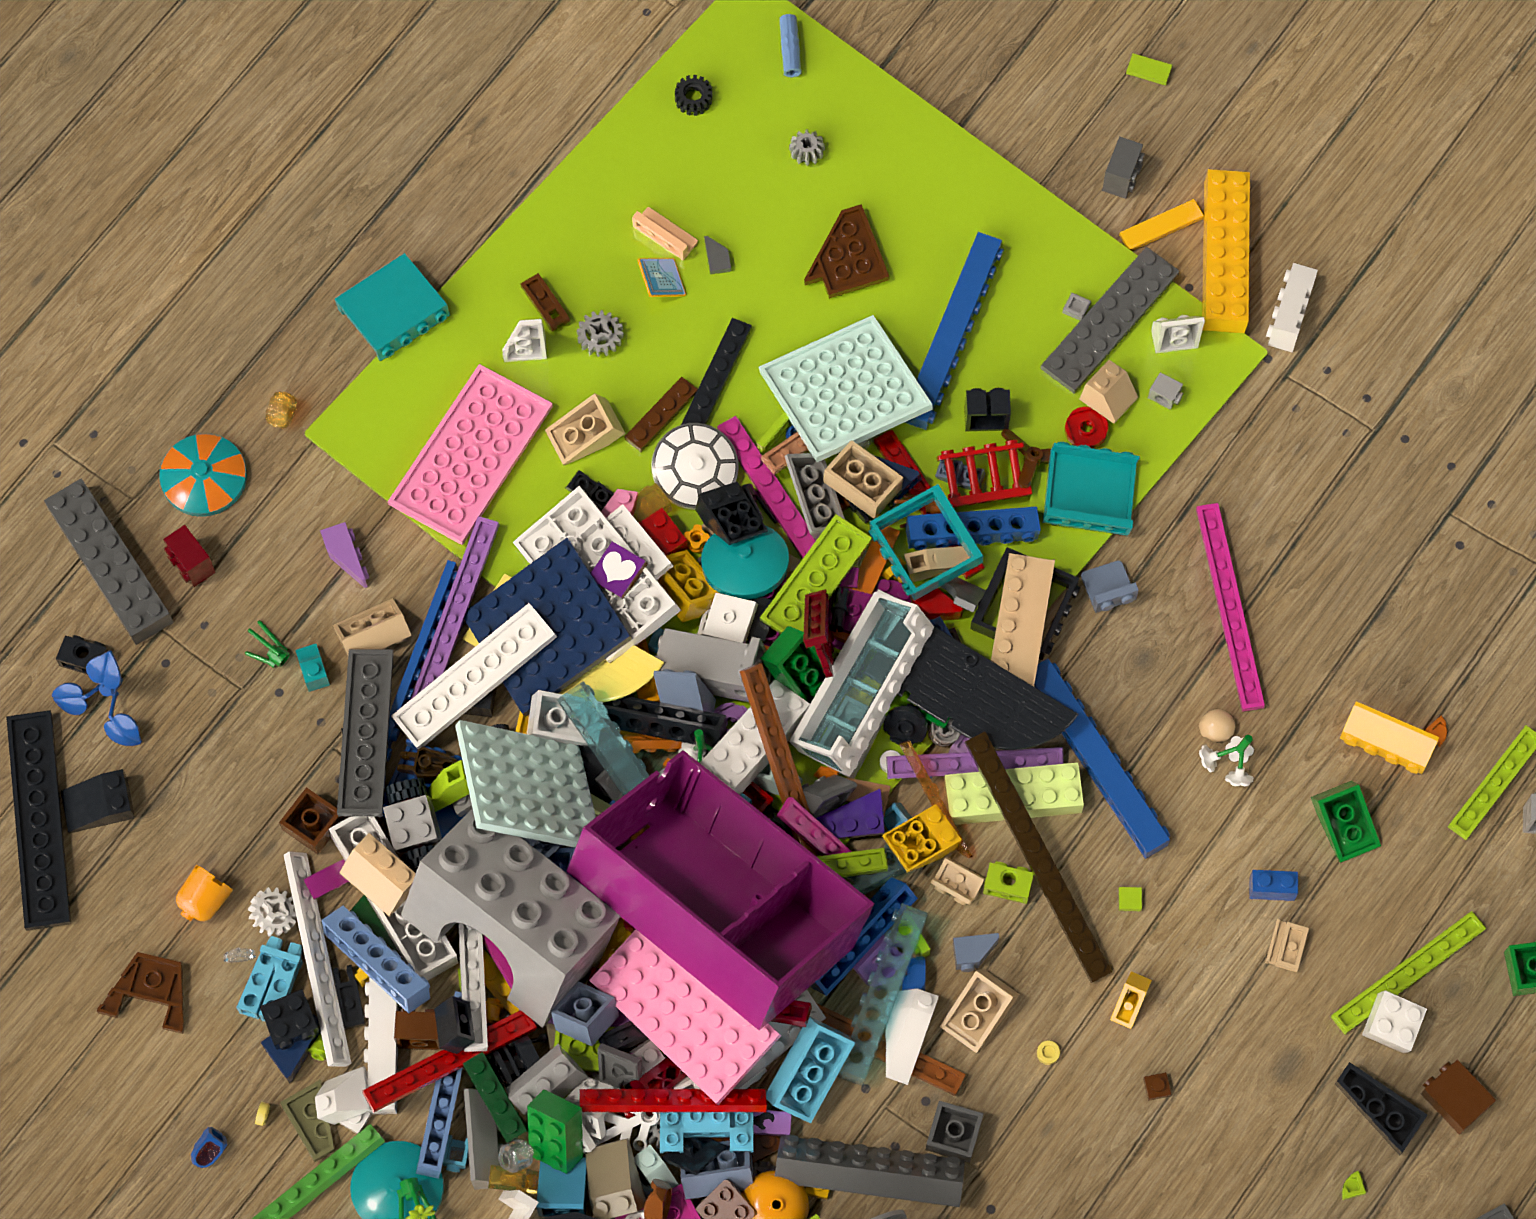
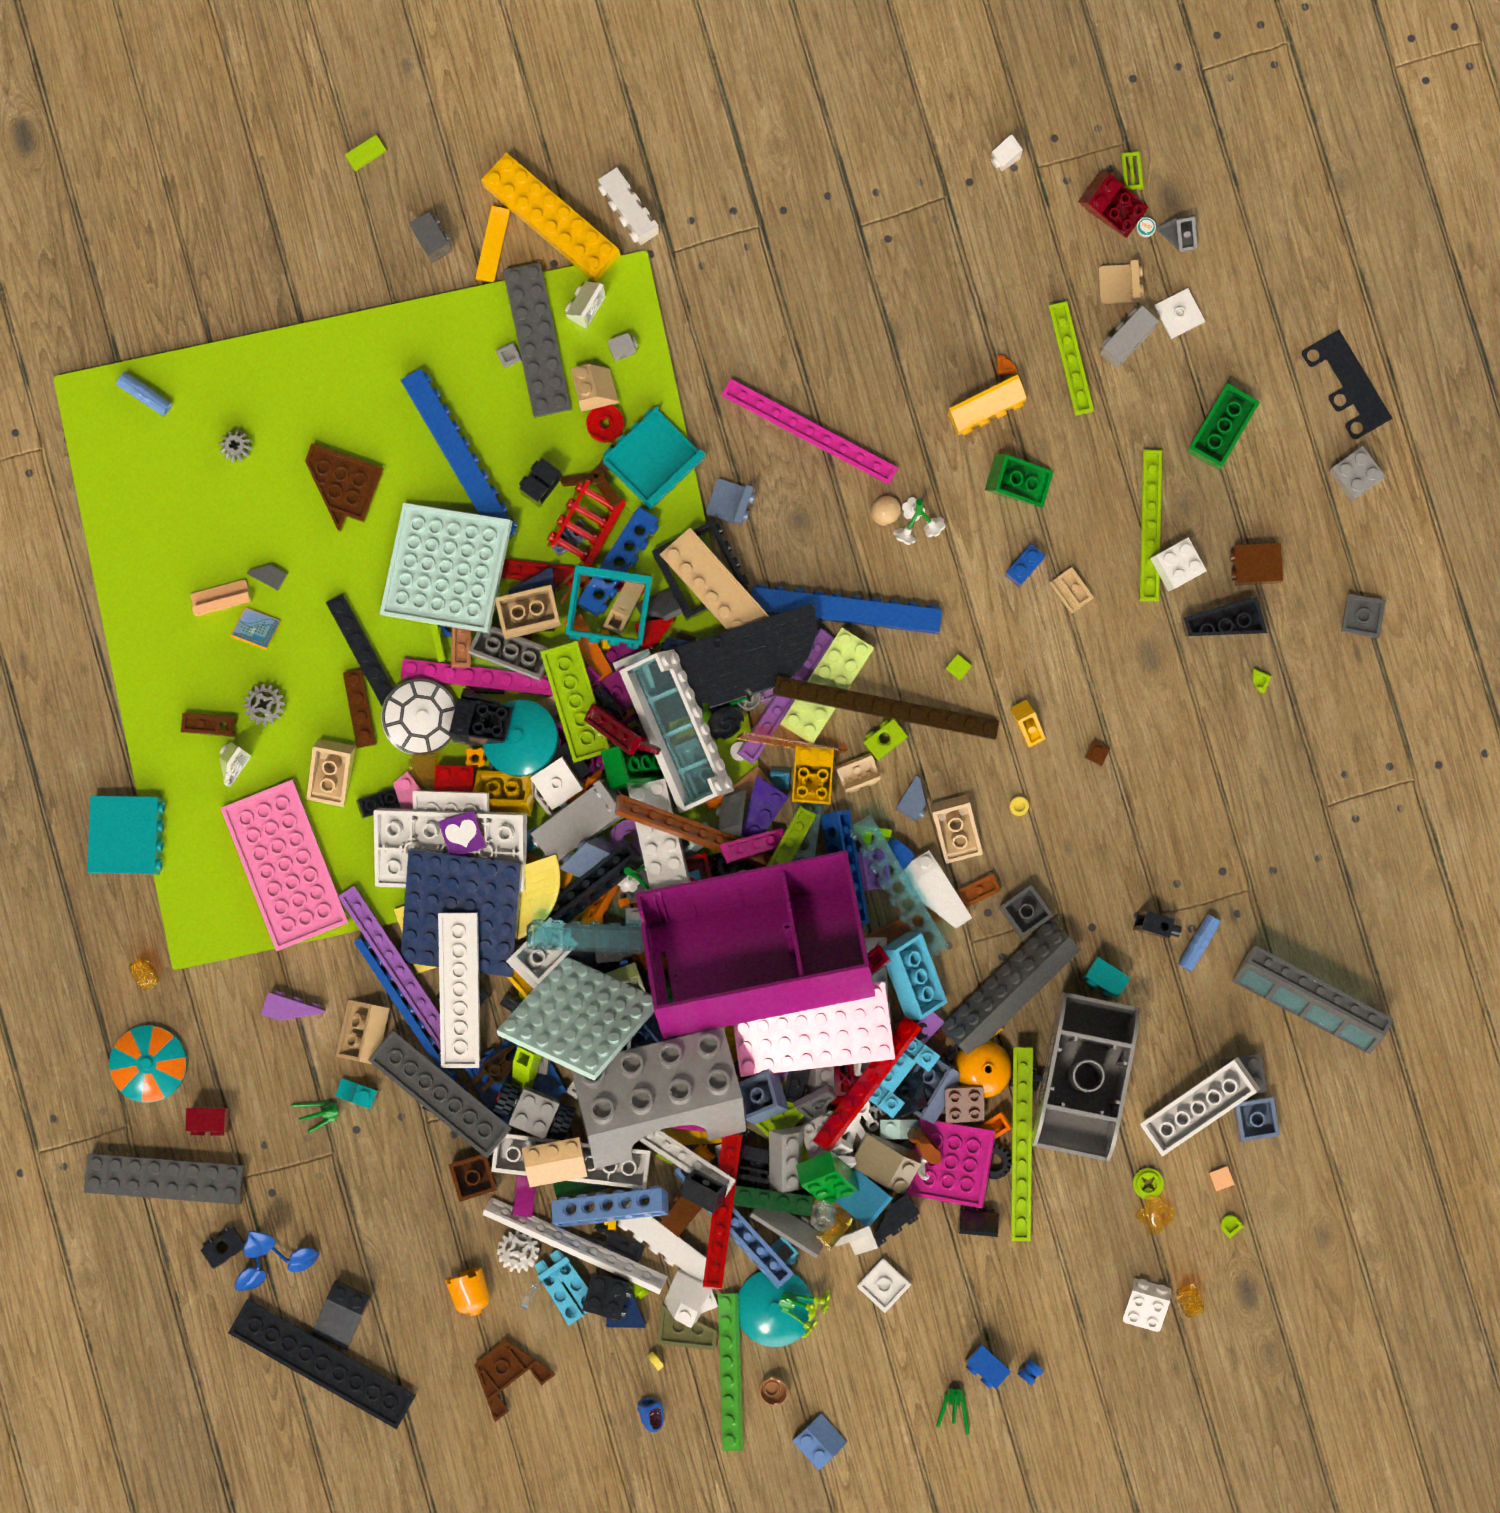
camera: 50 degrees left, 15 degrees up
black tyre [675,75,712,116] -> none

